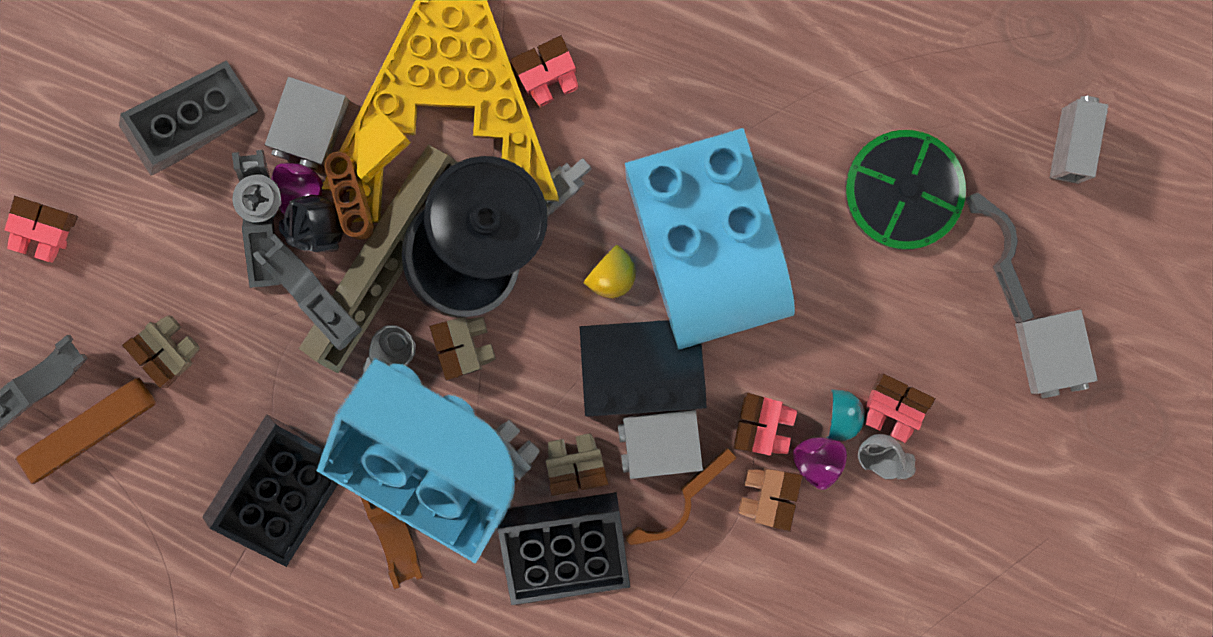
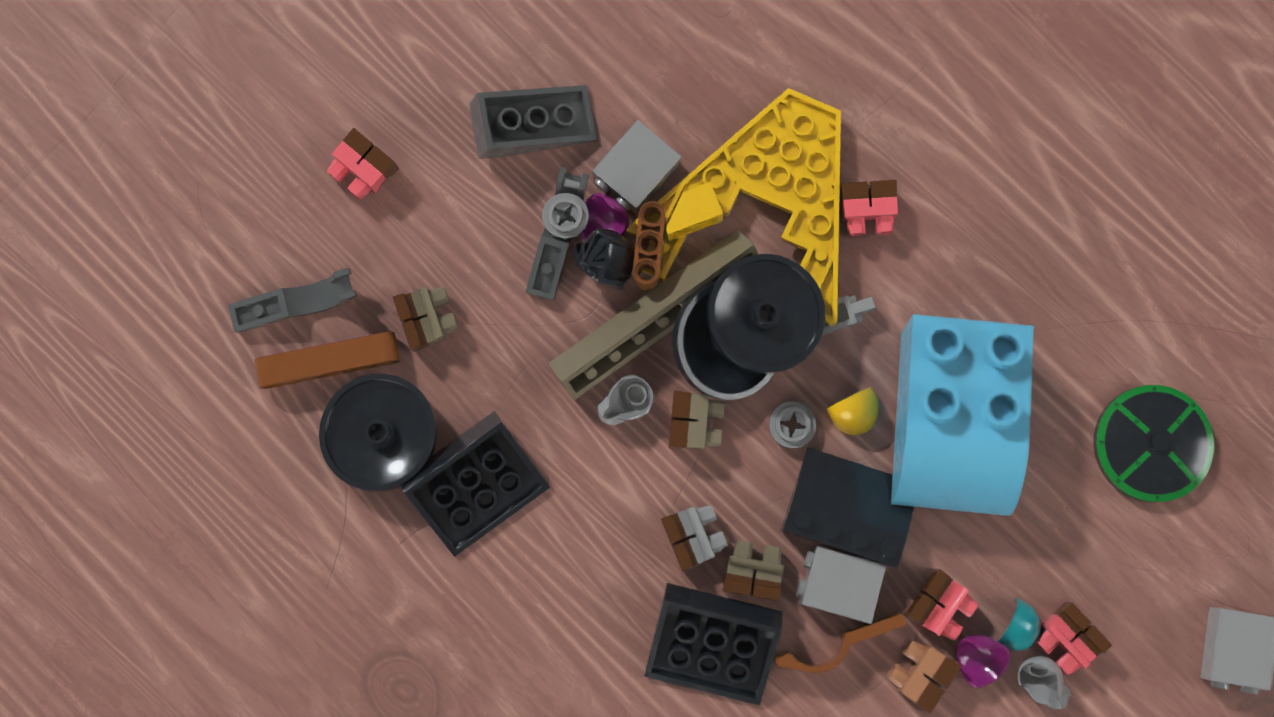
camera: 25 degrees right, 5 degrees down
dark grey piece [253,234,363,351] -> none
medium azure brick [317,358,514,564] -> none
dark orange piece [361,497,424,589] -> none
dark grey piece [965,193,1034,323] -> none
none -> black dish [319,374,438,492]
none -> light grey gear [769,401,816,448]

